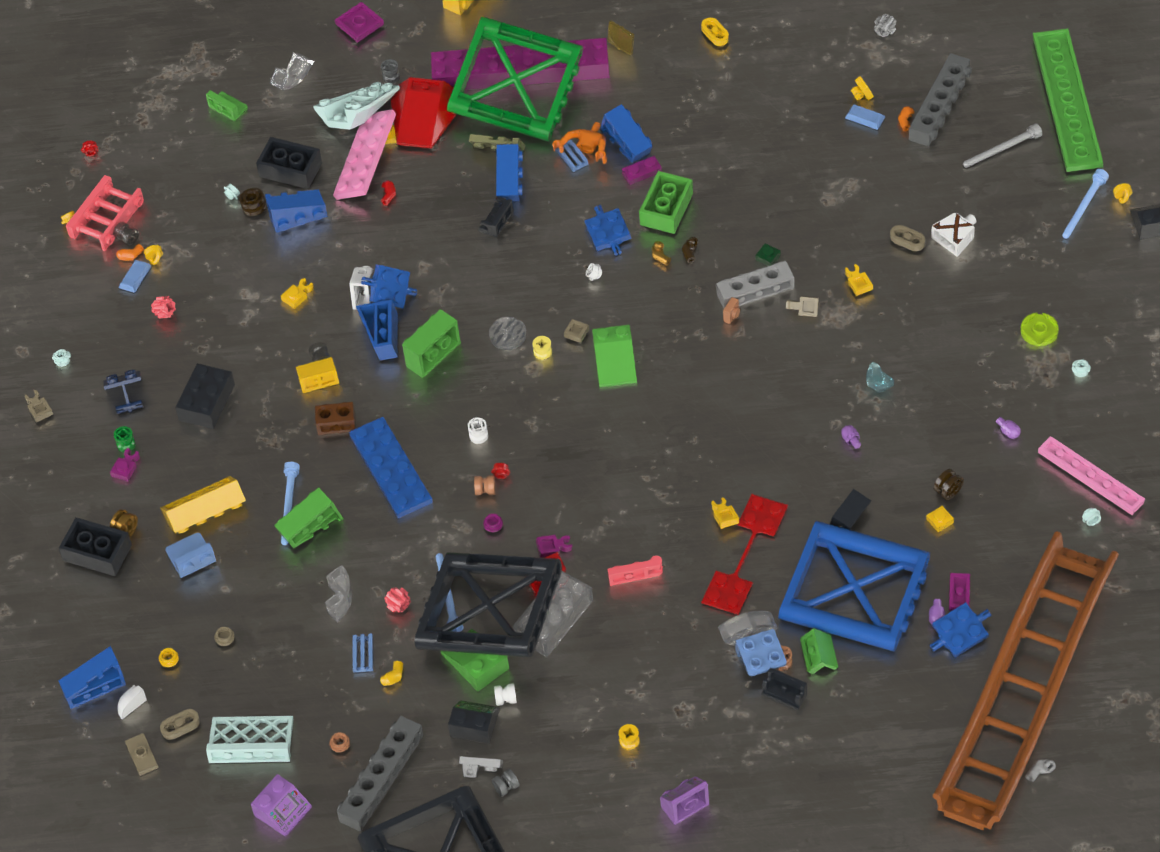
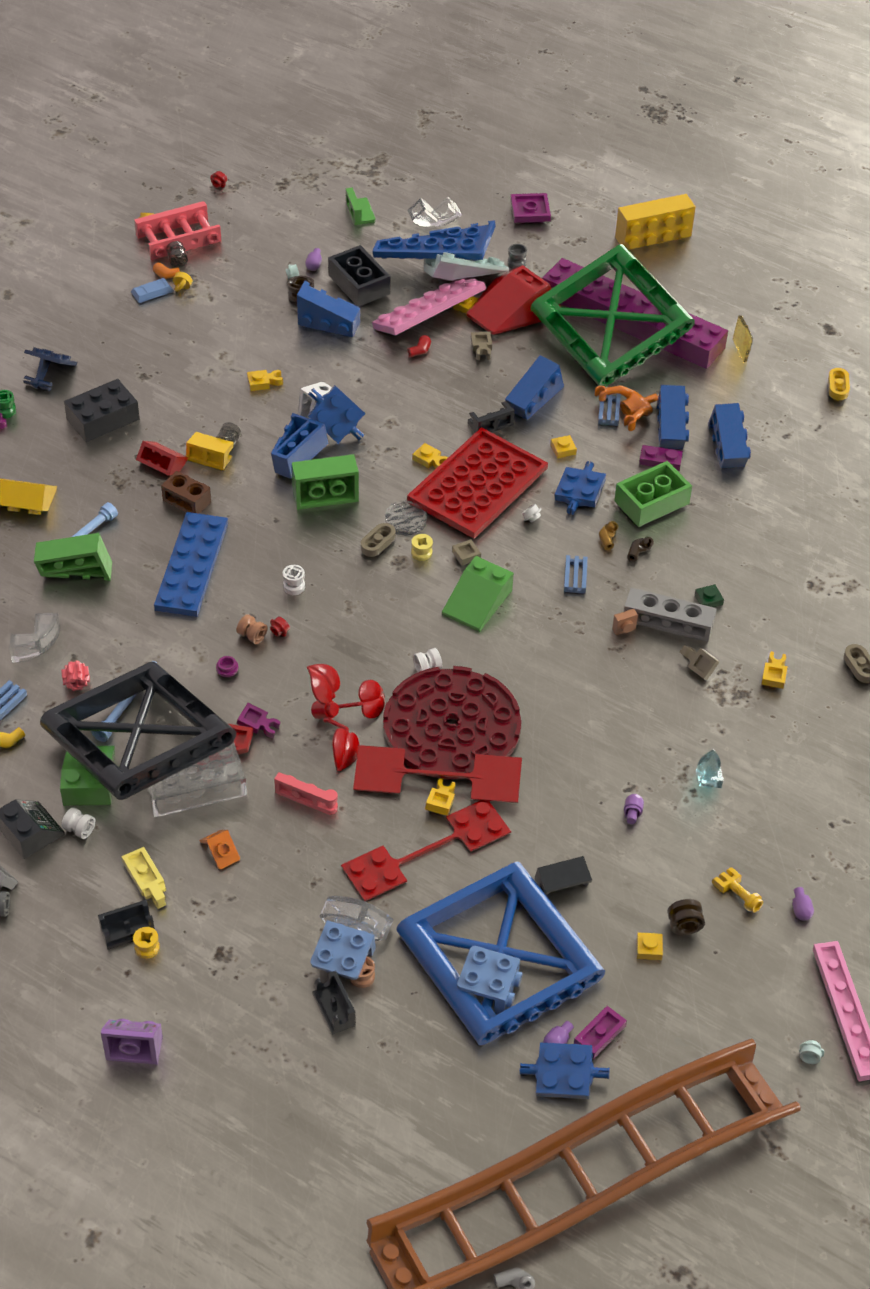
camera: 30 degrees right, 5 degrees down
light aqua plate [52,349,71,367] -> none
coral gear [151,296,176,318] -> none
olive wing [469,134,525,152] -> none
bright green panel [800,629,838,674] -> none
none -> black hinge [98,900,155,950]
none -> light yellow hinge [121,847,167,909]
none -> red brick [136,441,188,476]
none -> orange bracket [199,830,240,869]
none -> medium lavender cylinder [305,248,322,271]
none -> red plant [307,664,385,771]
none -> red hinge [353,745,522,803]
none -> dark tan plate [361,523,396,556]
none -> blue wing [372,220,496,261]
none -> dark red plate [383,666,522,779]
none -> red plate [407,427,548,539]
none -> yellow plate [412,443,448,469]
none -> white wheel [413,648,442,673]
none -> medium blue bracket [457,946,523,1015]
none -> dark tan plate [470,332,492,360]
none -> yellow plate [550,435,577,458]
none -> medium blue tile [564,555,588,593]
none -> blue wedge [708,403,751,468]
none -> yellow hinge [712,867,763,912]

